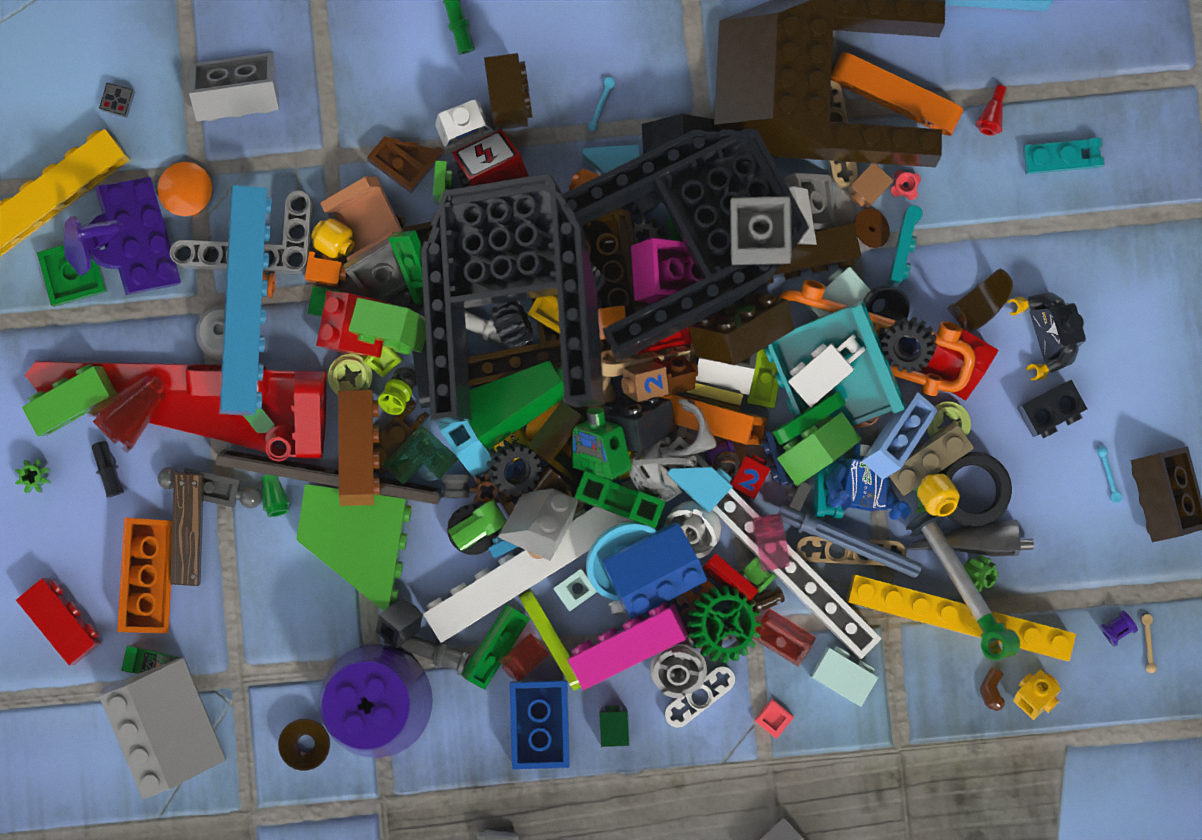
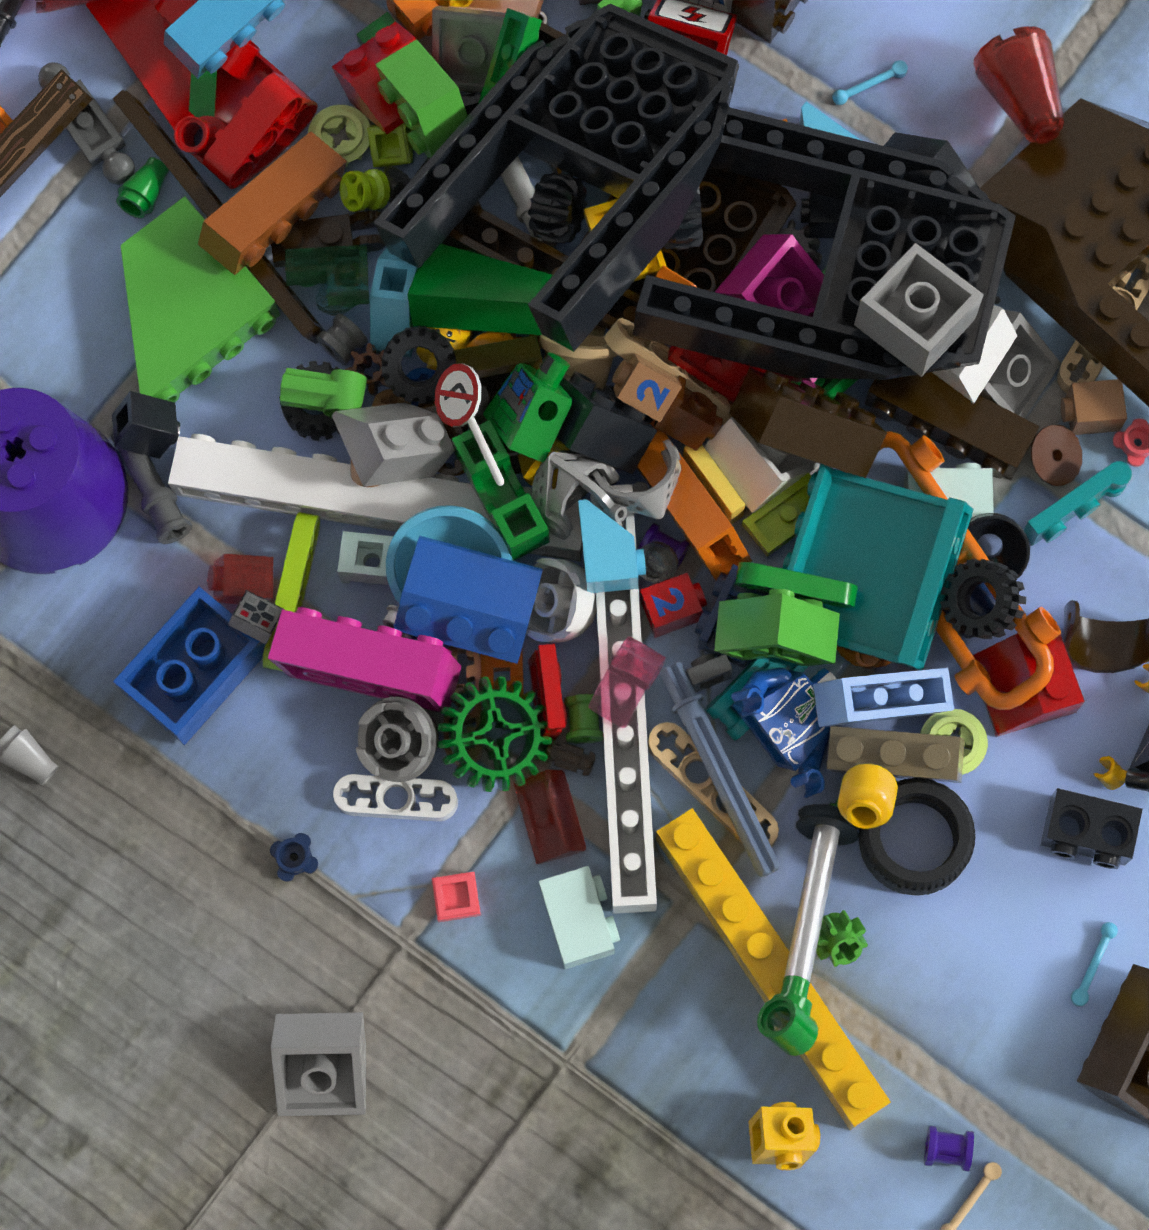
camera: 45 degrees right, 10 degrees down
green plate [461,604,531,690] -> none
dark azure plate [489,537,518,558] -> none
dark green brick [599,705,629,747] -> none
white brick [788,334,866,407] -> none
flat silver piece [905,520,1034,557] -> none
reddish brown arm [980,667,1005,711] -> none
none -> flat silver tile [228,590,284,644]
none -> dark blue plate [270,833,318,882]
none -> white piece [435,363,504,486]
none -> clear red cone [973,26,1064,144]

